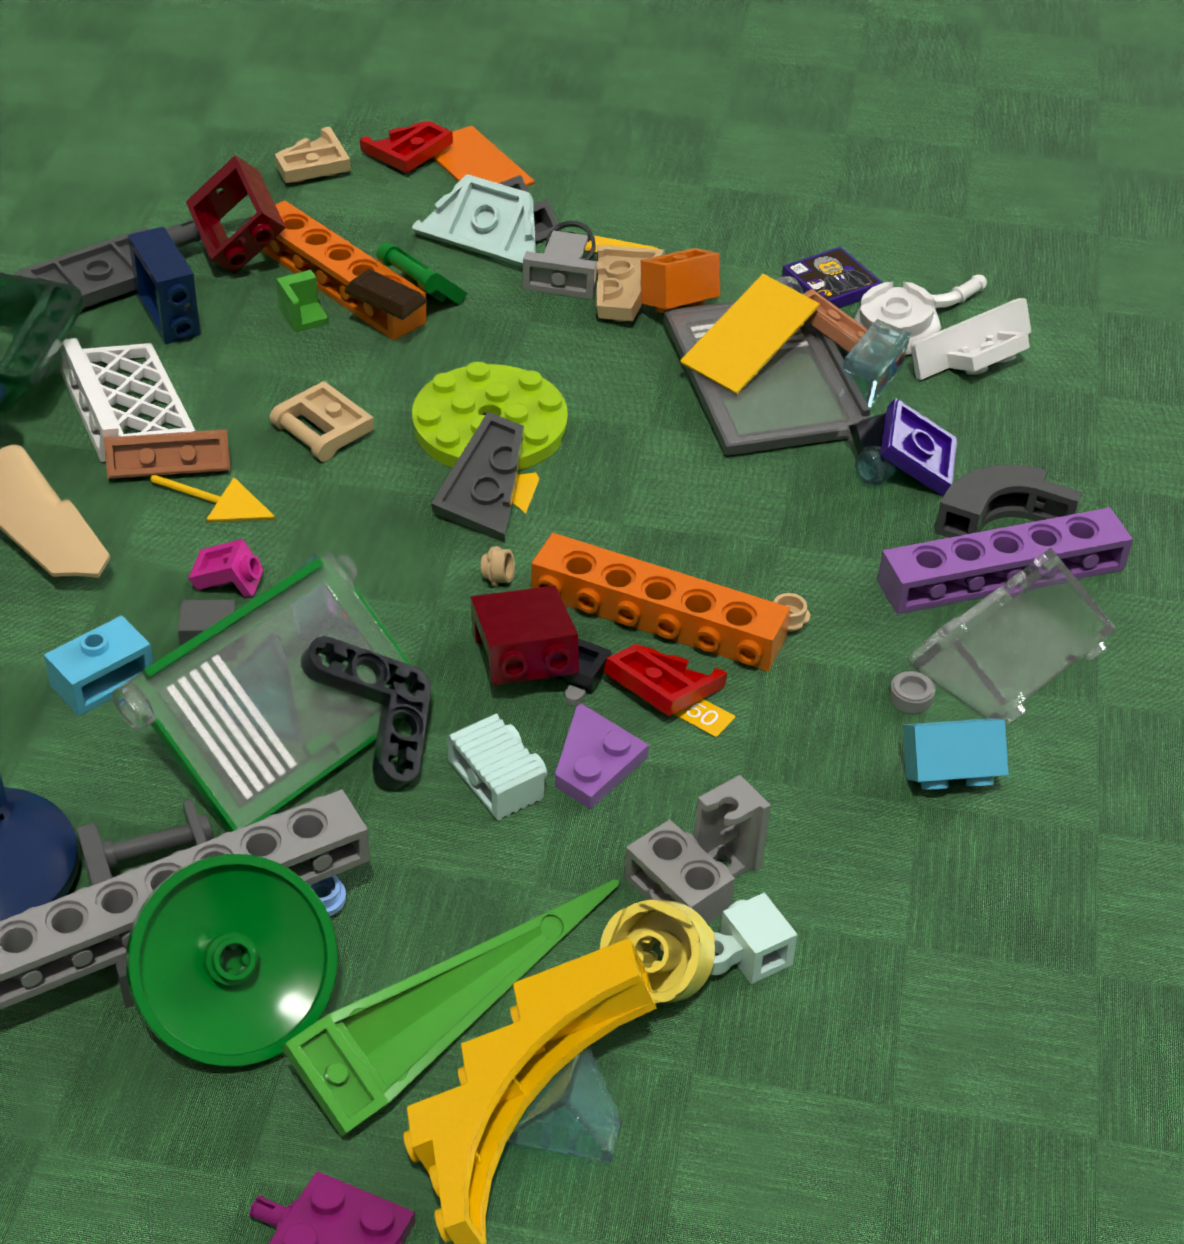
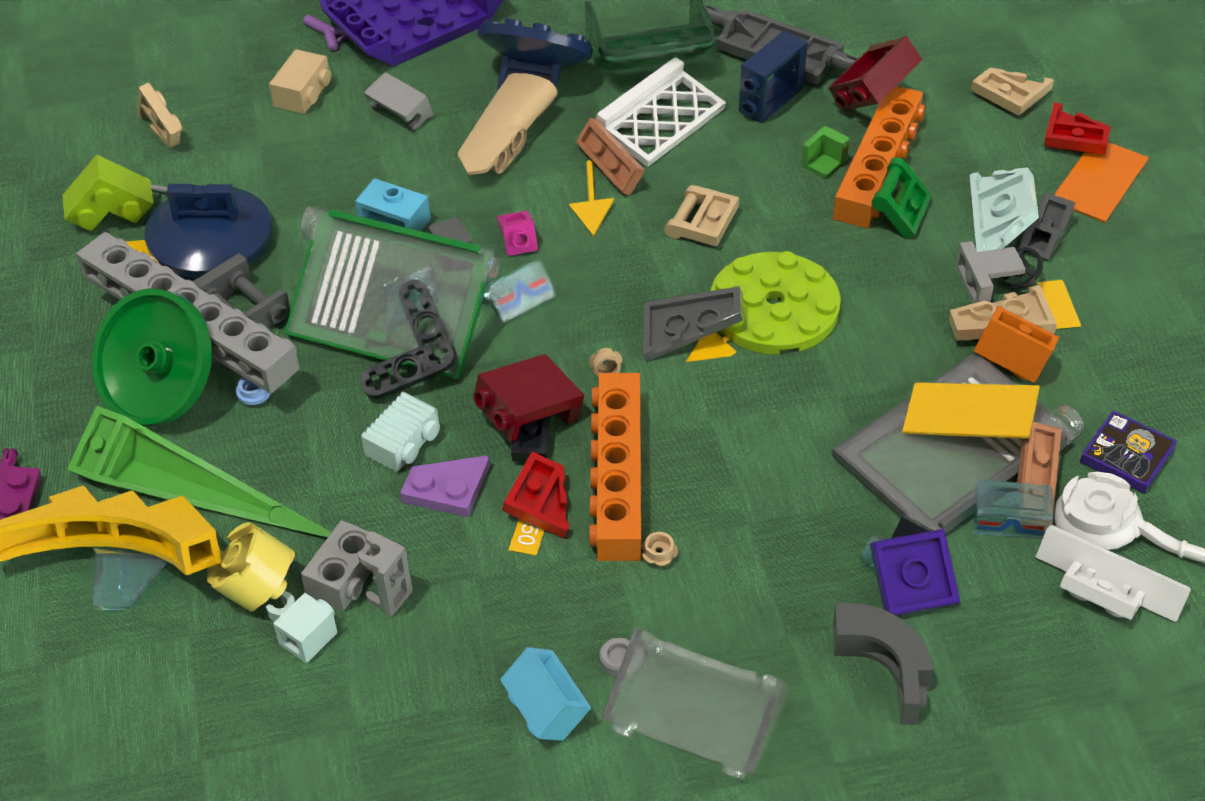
camera: 70 degrees right, 5 degrees up
dark brown tile [344,269,426,320] -> none
light grey piece [565,685,586,706] -> none
medium lavender brick [877,507,1133,614] -> none

